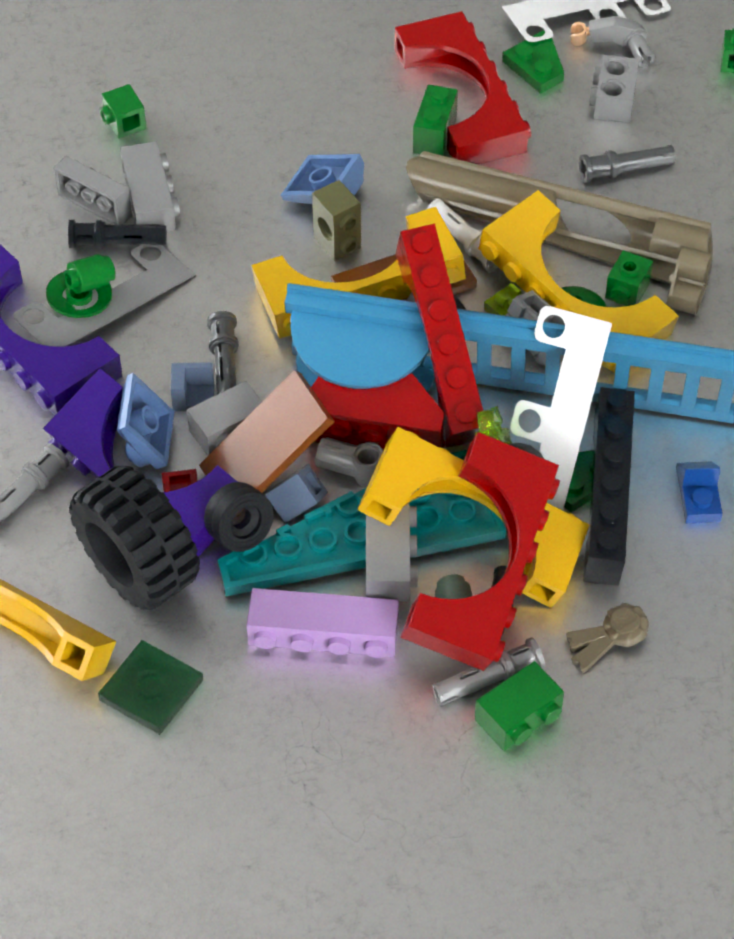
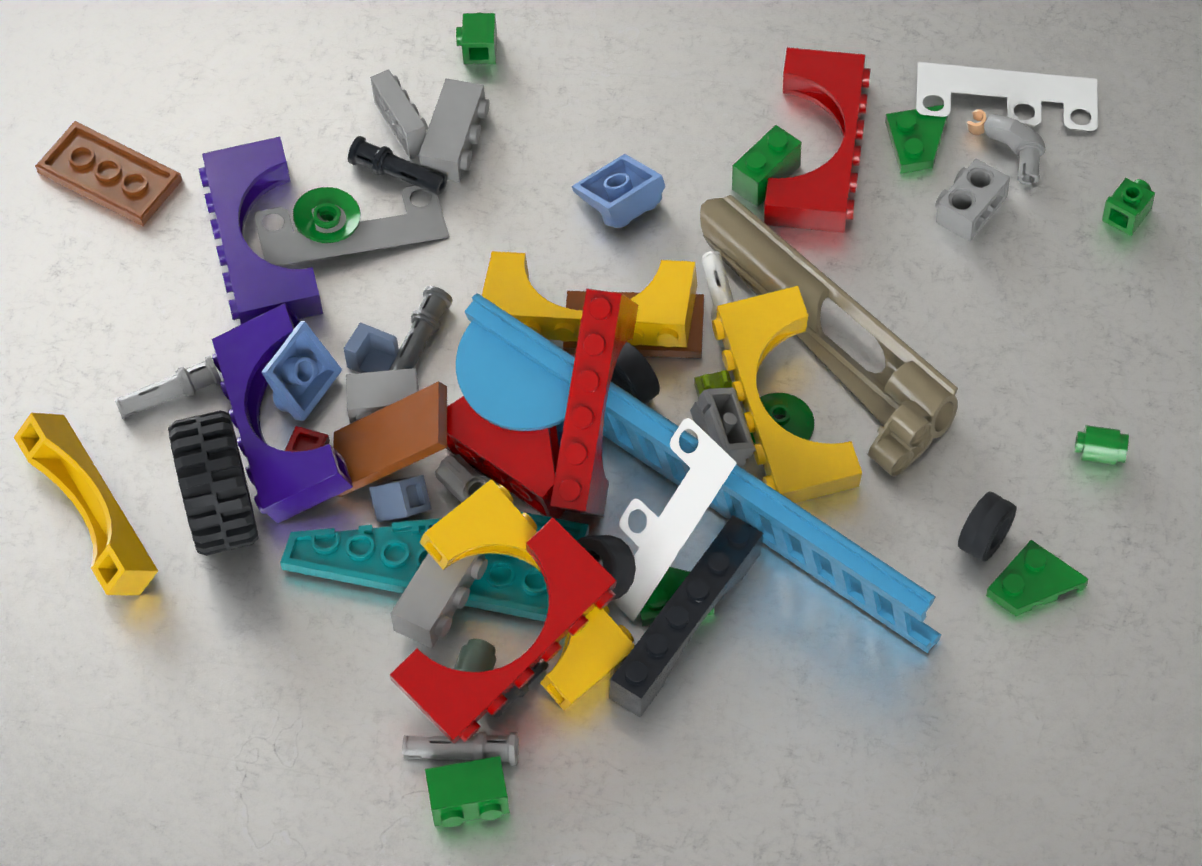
camera: 30 degrees right, 5 degrees up
green brick [64,254,116,294] -> none
clear green tile [98,640,203,735] -> none
black tyre [204,482,274,552] -> none
lavender brick [247,588,399,658] -> none
olive brick [312,180,361,261] -> none
clear neon green piece [475,406,512,444] -> none
dark tan piece [566,603,649,673] -> none
dark grey pin [579,145,676,183] -> none
green brick [605,250,653,306] -> none
blue slope [676,462,722,523] -> none

